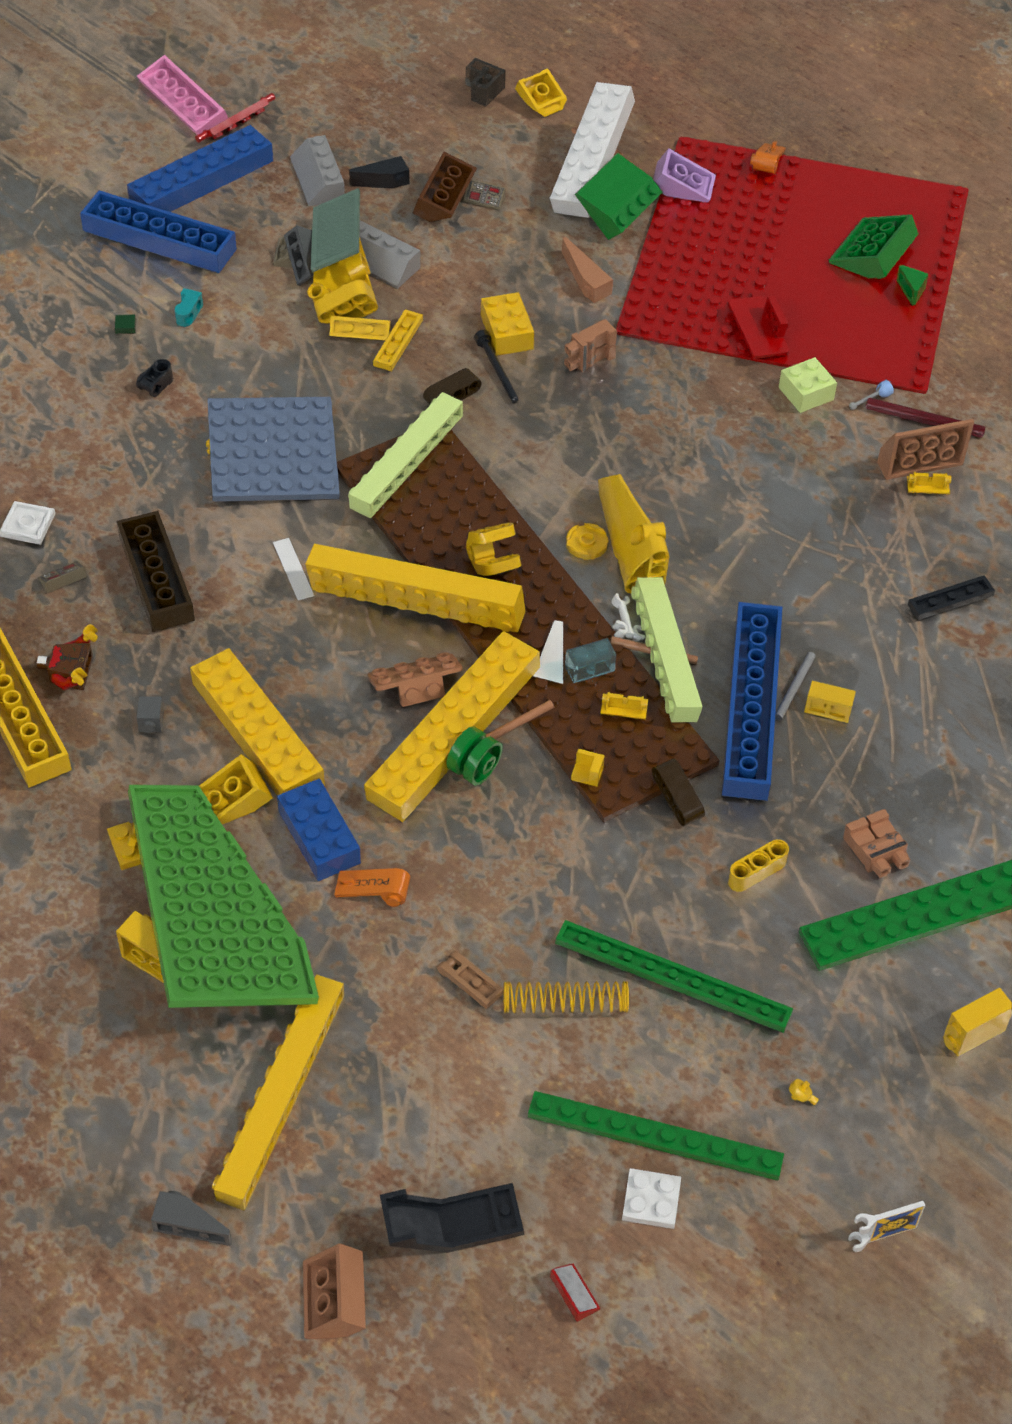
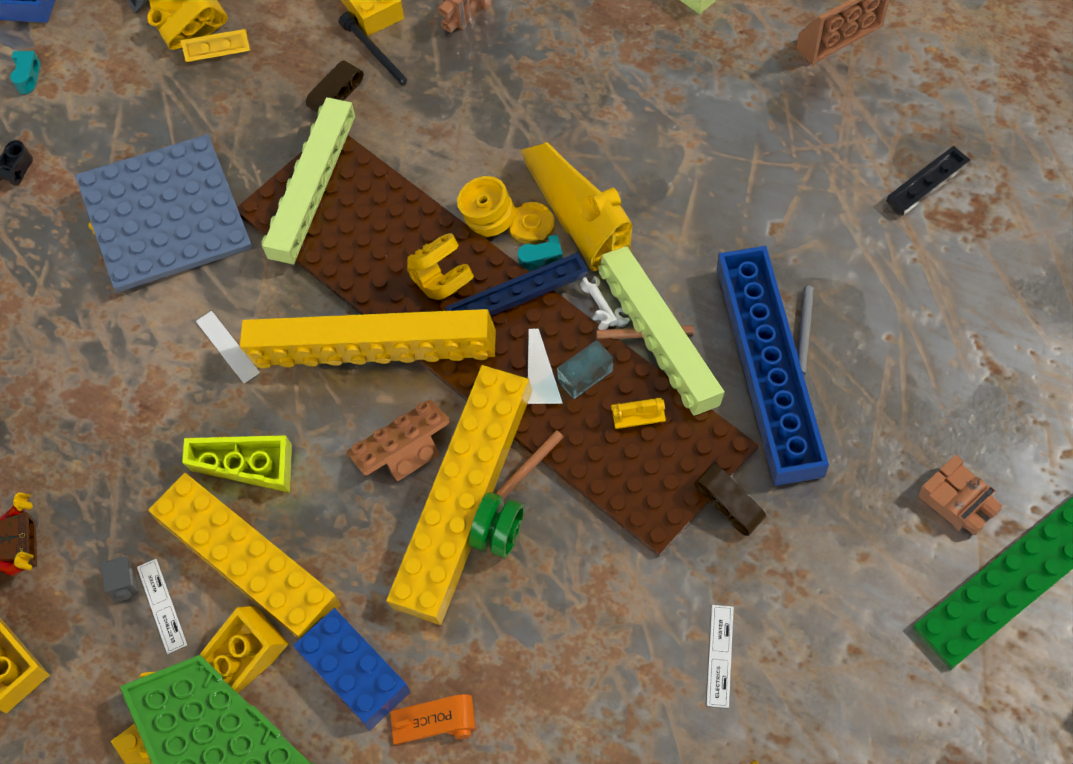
camera: 10 degrees left, 10 degrees up
dark brown brick [116,511,195,632] -> none
yellow plate [373,309,423,372] -> none
green plate [555,920,793,1033] -> none
yellow panel [571,749,605,787] -> none
yellow beam [728,839,789,892] -> none
yellow hinge [804,681,856,723] -> none
yellow hinge [907,472,951,494] -> none
none -> white sticker [137,559,187,654]
none -> neon yellow wedge [182,435,292,493]
none -> dark blue plate [445,252,588,316]
none -> yellow wheel [457,176,516,237]
none -> teal leg [518,235,563,272]
none -> white sticker [707,605,734,708]

